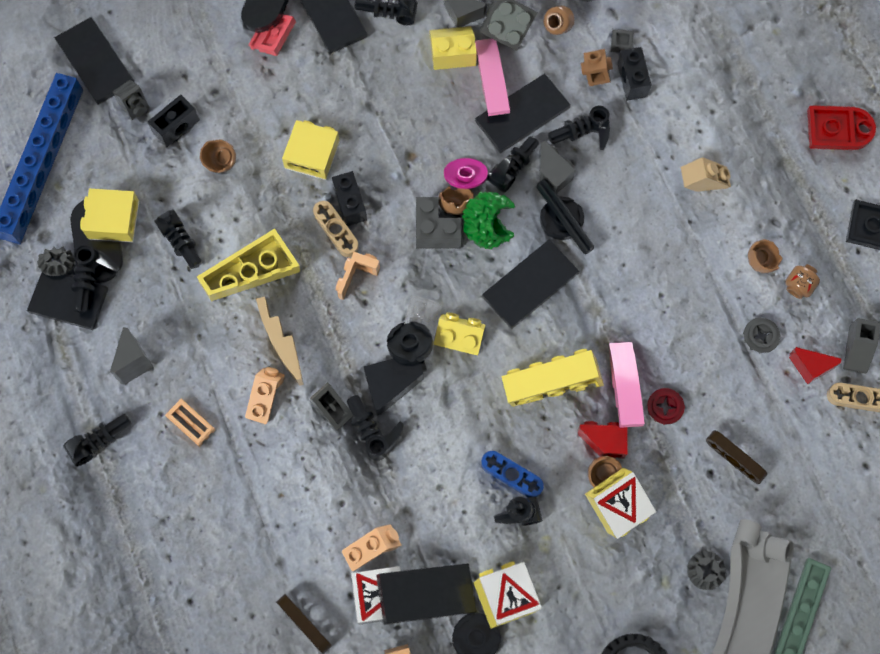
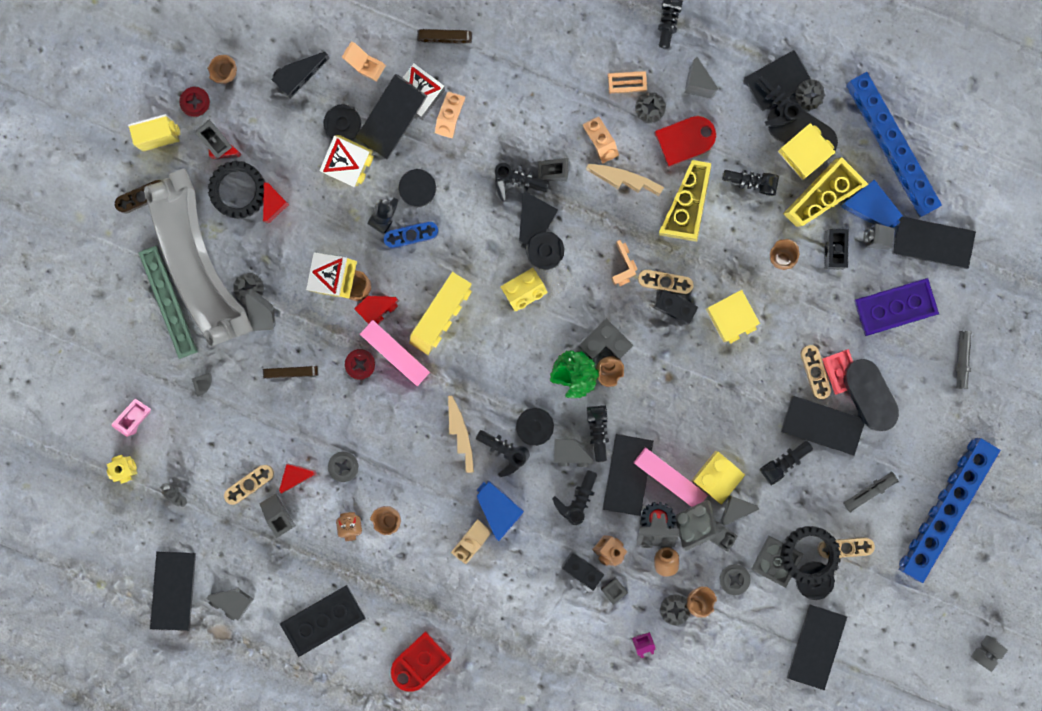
camera: 135 degrees right, 15 degrees up
dark pink dish [444,158,488,189] -> none
black tile [482,239,579,329] -> none
black axle [536,179,594,255] -> none
none -> dark grey tile [192,373,212,397]
none -> dark grey slope [243,289,276,331]
none -> red slope [263,182,289,223]
none -> black tile [398,169,437,207]
none -> tan slope [448,396,474,473]
none -> black piece [476,430,530,477]
none -> blue slope [476,481,524,541]
none -> dark grey gear [635,92,666,123]
none -> dark grey plate [637,501,679,549]
none -> red tile [654,116,716,167]
none -> light yellow wedge [783,157,868,227]
none -> tan beam [800,345,831,399]
none -> blue slope [840,180,903,228]
none -> dark purple tile [854,278,939,336]

